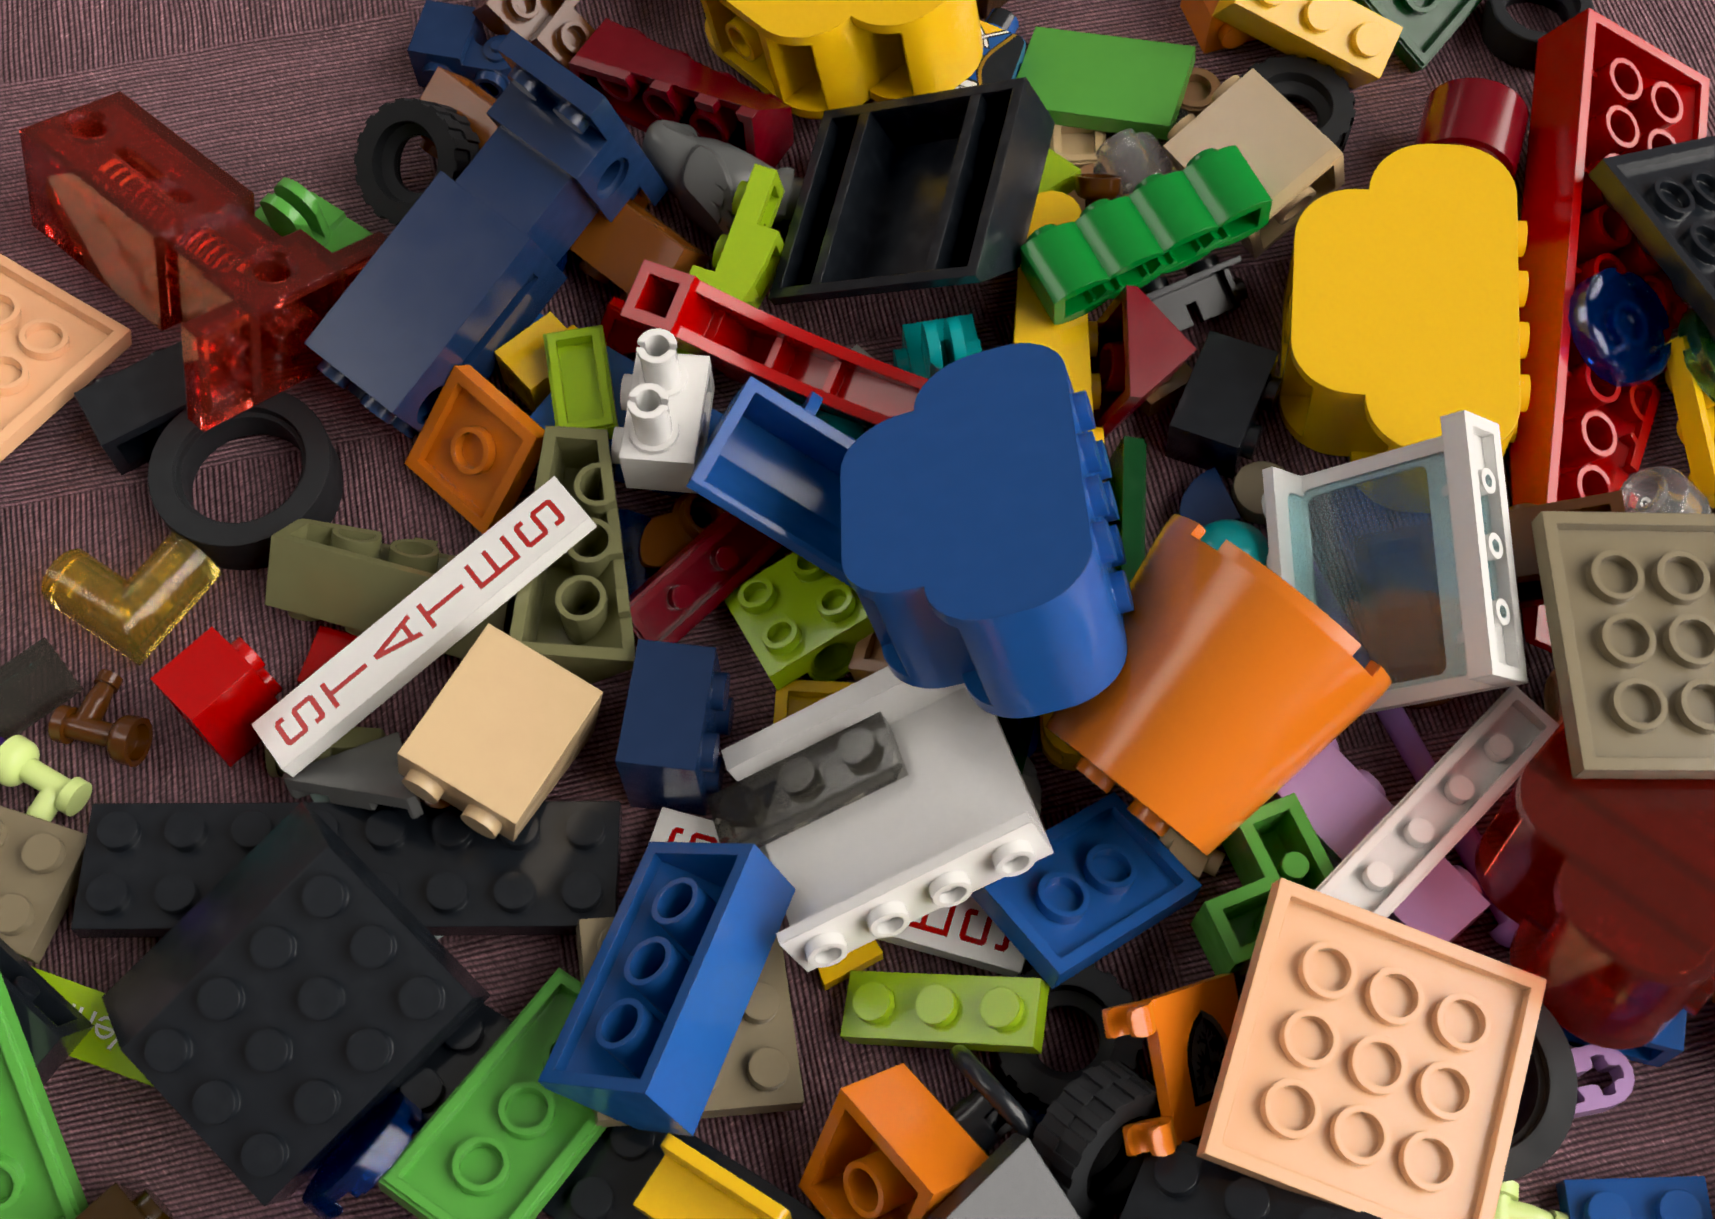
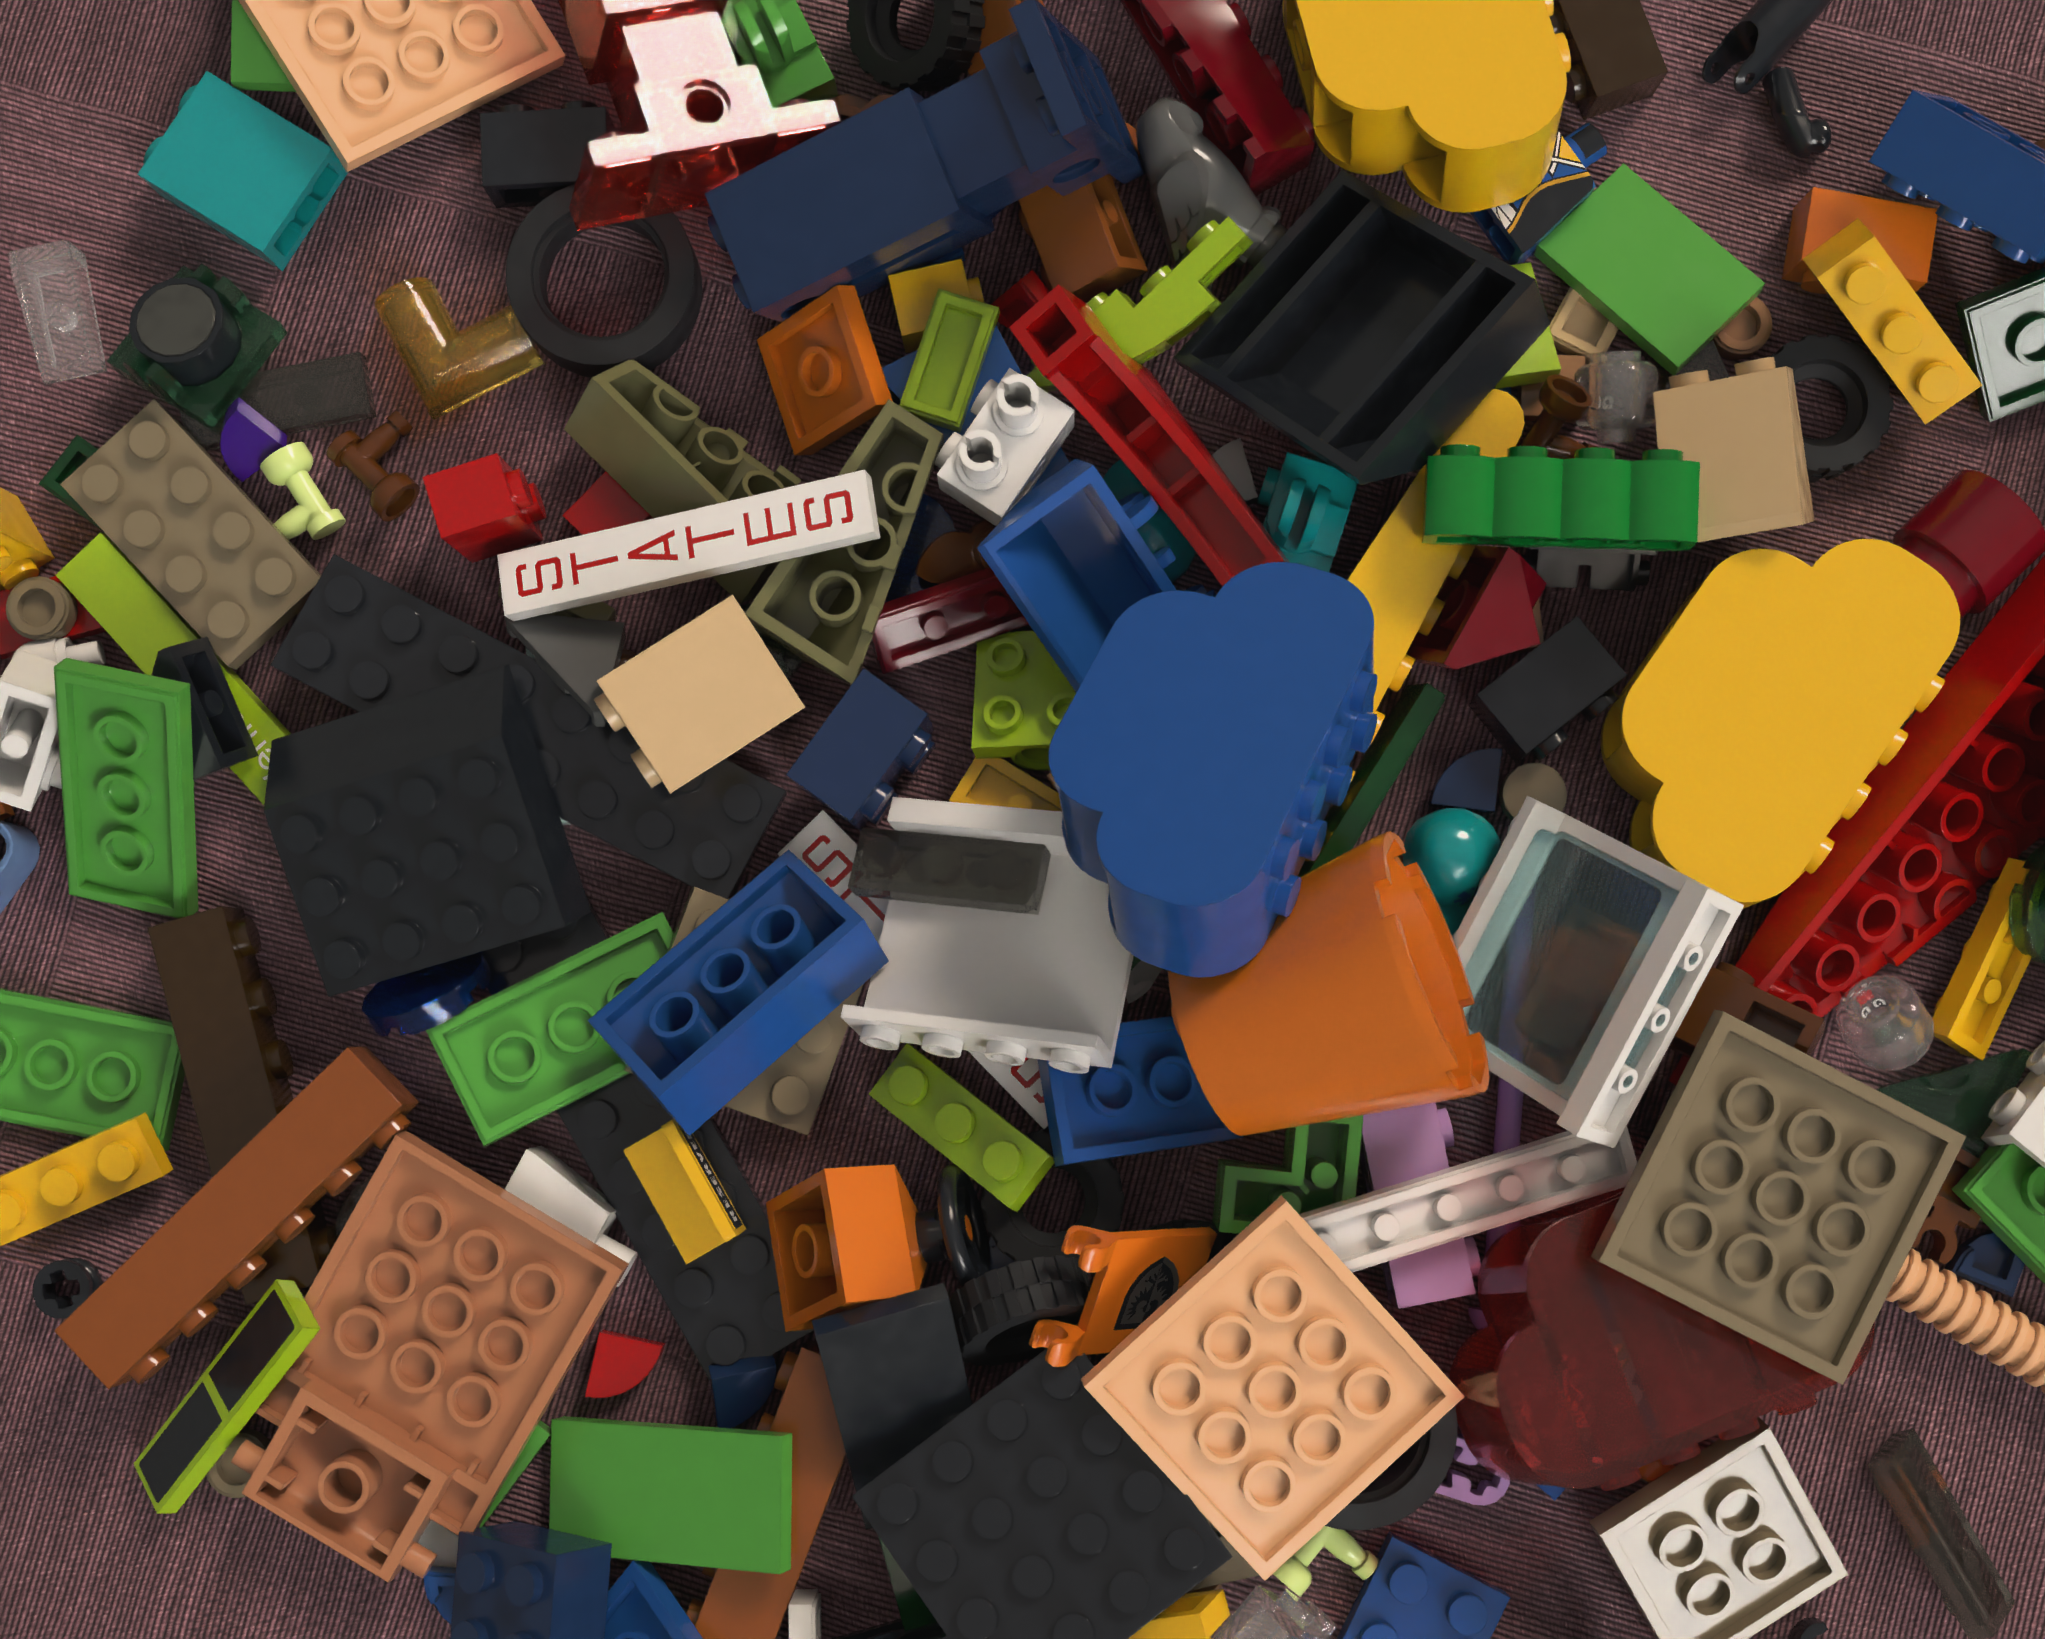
camera: 35 degrees right, 20 degrees up
clear blue tile [1569,268,1671,387] -> none

